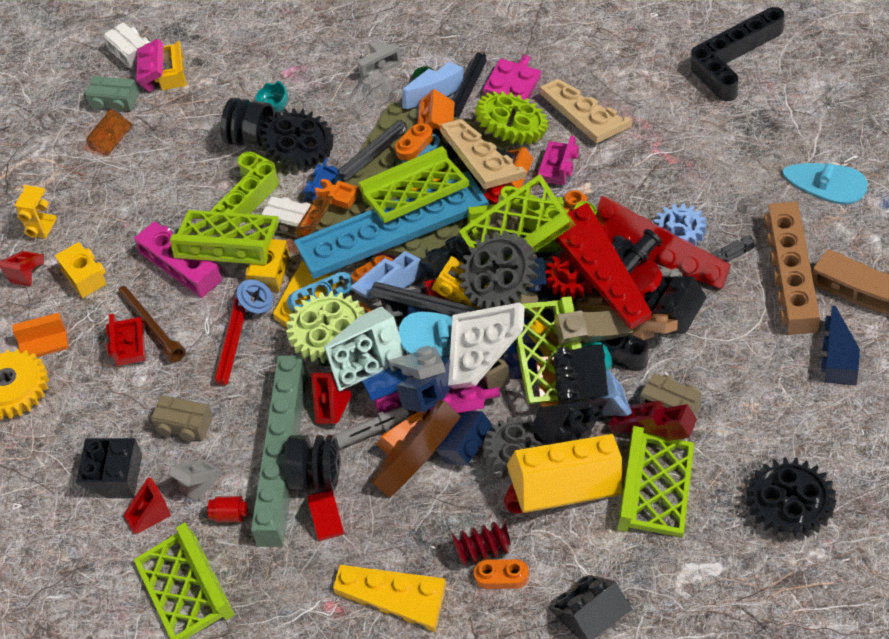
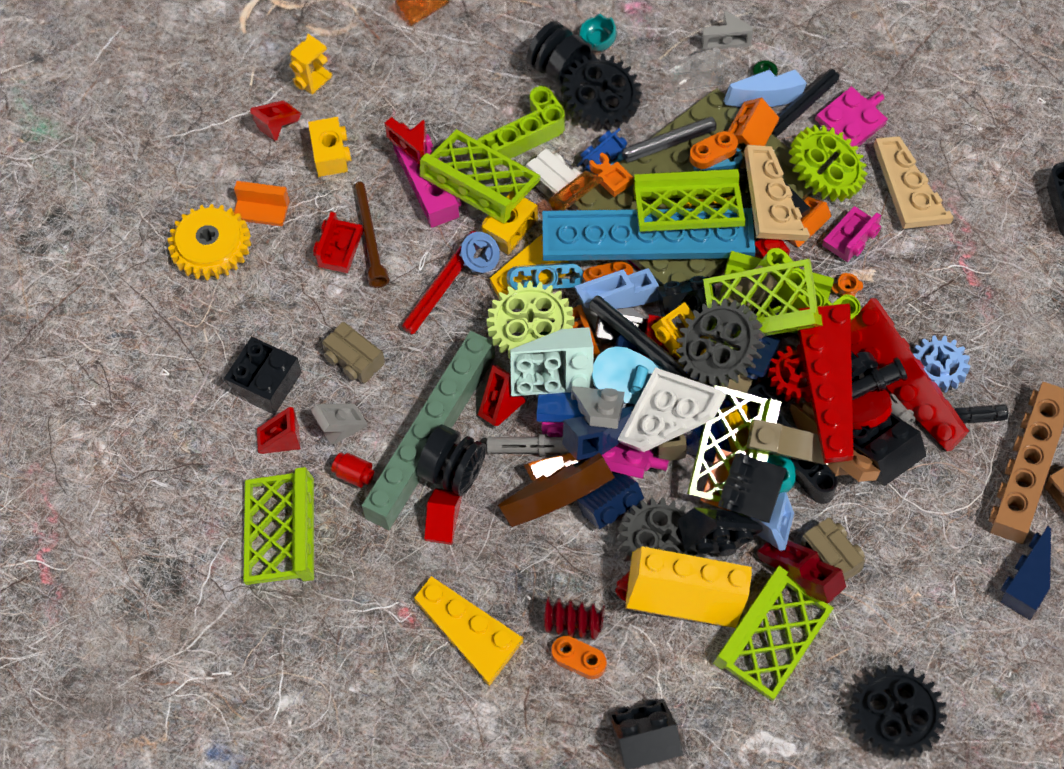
camera: 20 degrees right, 10 degrees up
none -> red slope [384,117,427,165]

